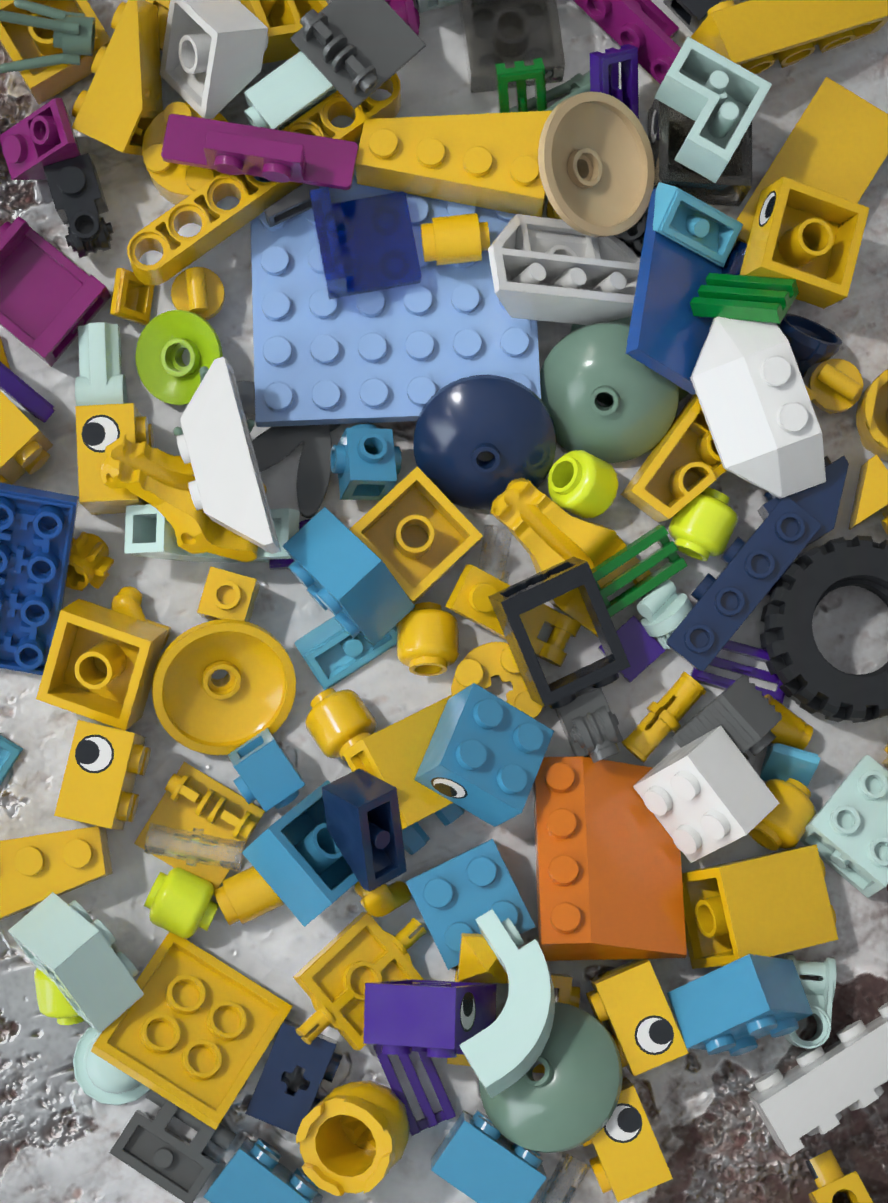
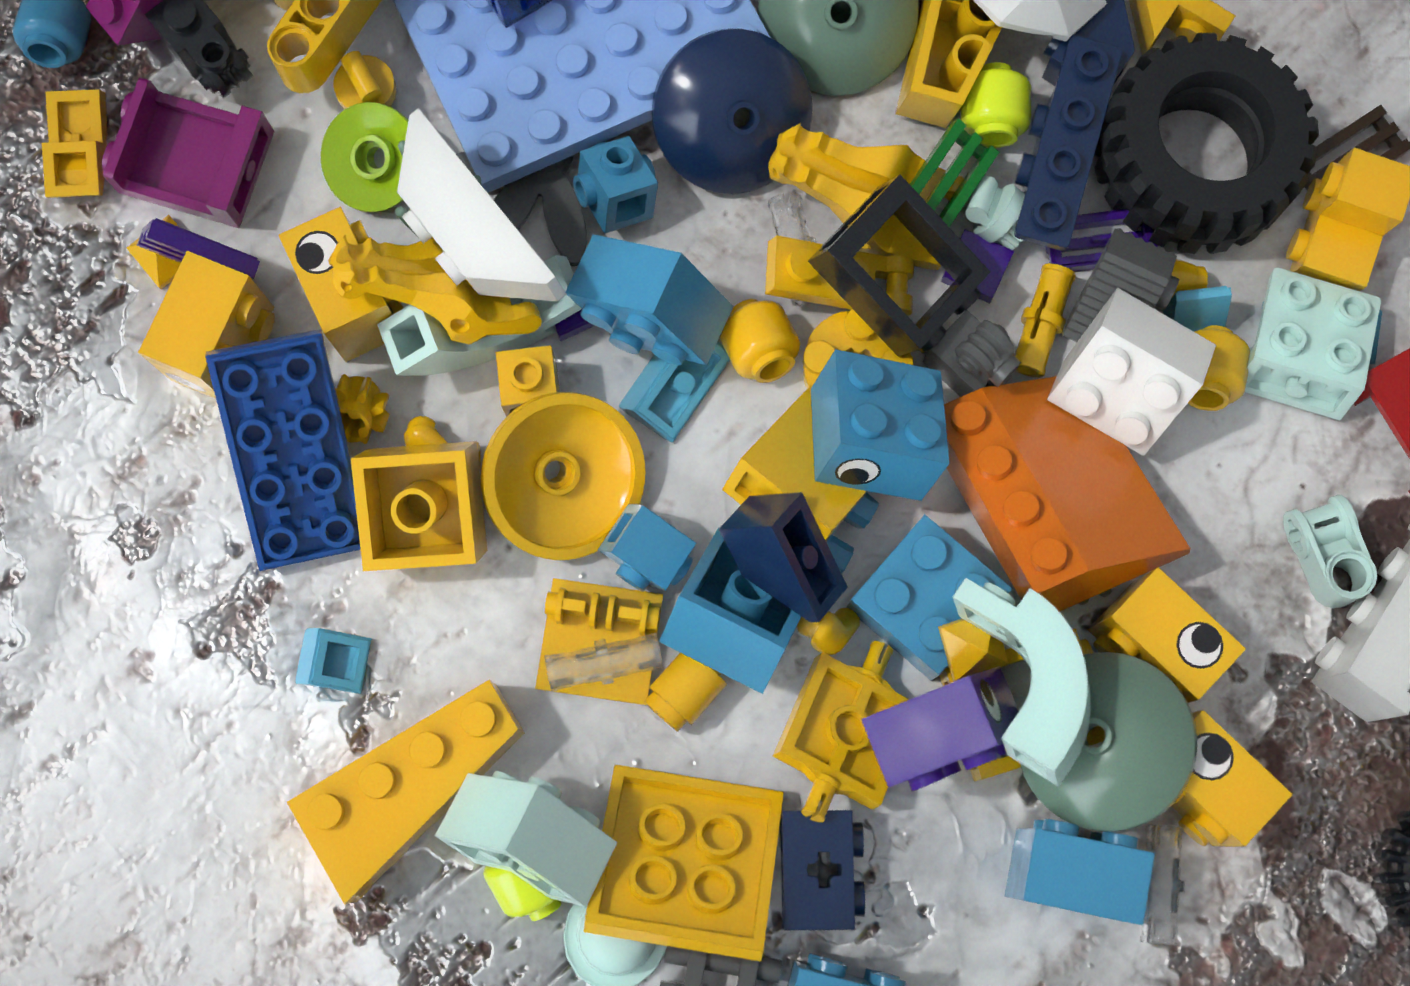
camera: 20 degrees left, 5 degrees down
yellow brick [54,720,151,830] -> none
light aqua piece [75,322,128,406] -> none
yellow slope [110,268,155,325] -> none
neon yellow head [144,867,219,938] -> none
yellow tile [296,1080,410,1196] -> none
yellow head [305,688,376,761] -> none
yellow brick [349,466,483,604] -> none
dark purple tile [373,1044,456,1136] -> none
neon yellow head [548,450,618,518] -> none
dark azure brick [667,954,813,1056] -> none
yellow slope [682,844,838,969] -> none

